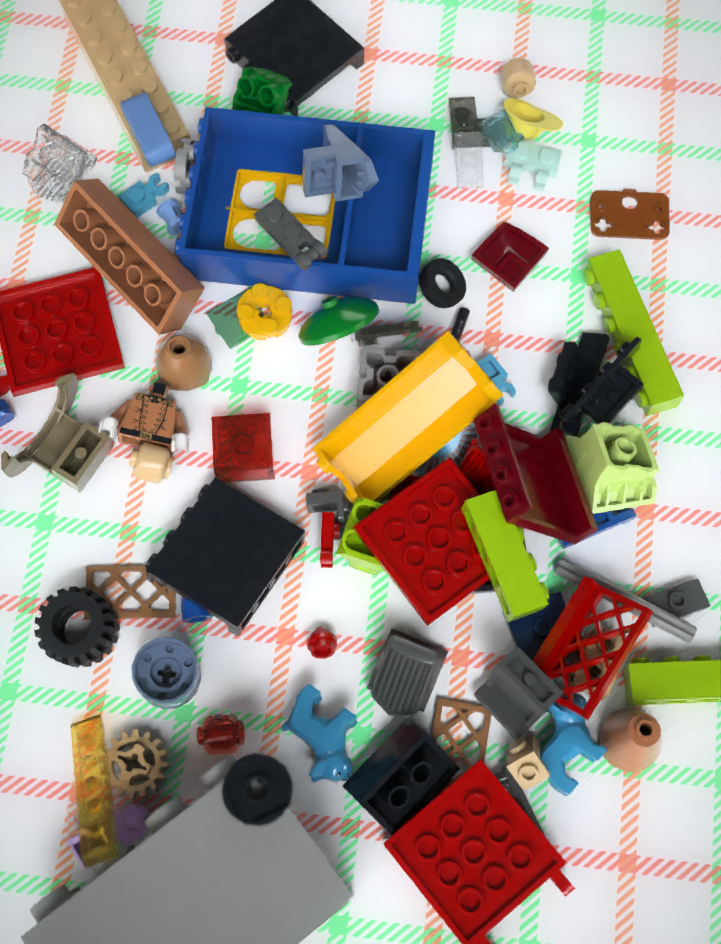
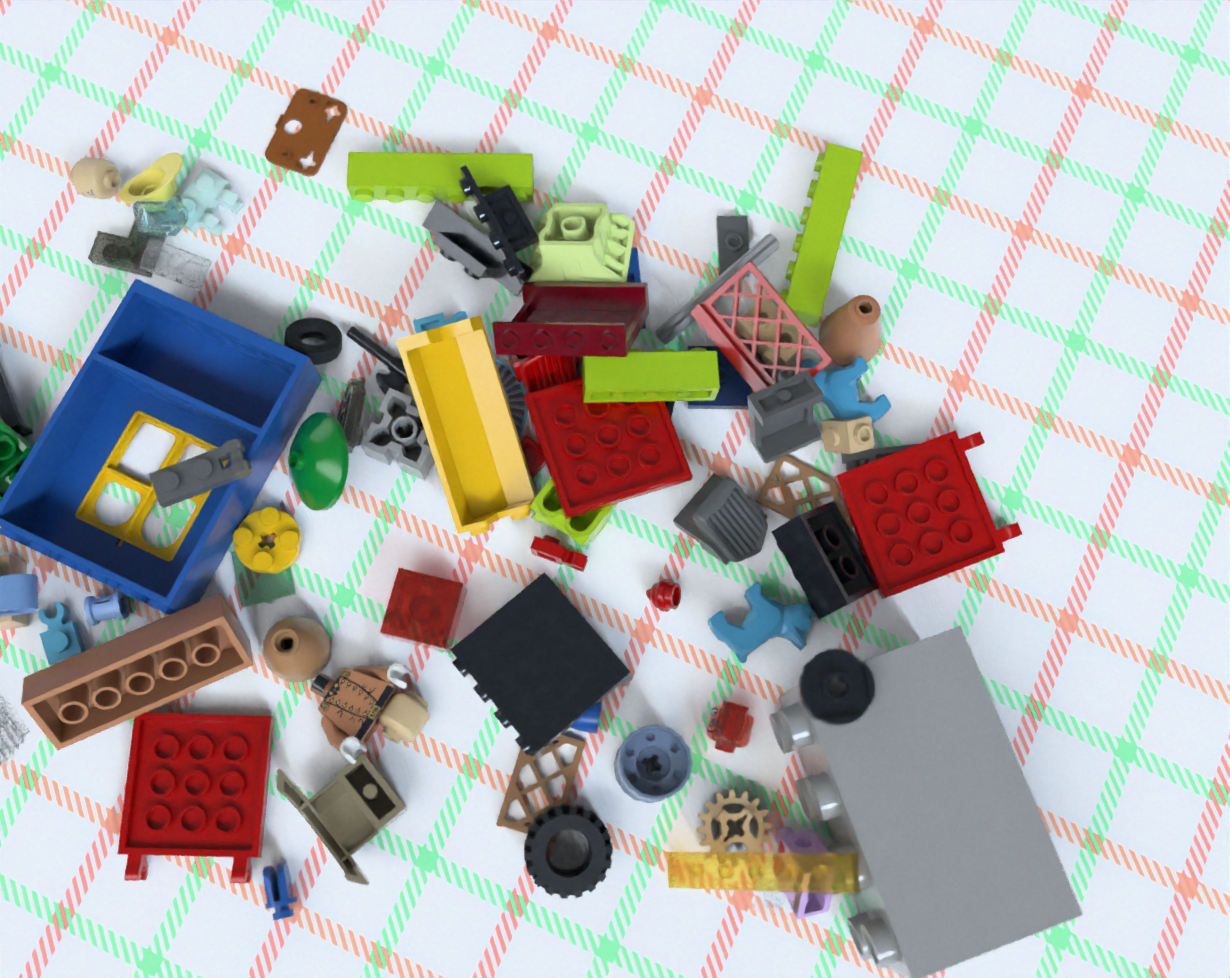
camera: 75 degrees left, 5 degrees up
light grey plate [174,138,196,194] -> none
sand blue piece [302,124,379,202] -> none
dark grey bracket [306,488,350,526] -> none
dark red plate [471,221,549,292] -> none

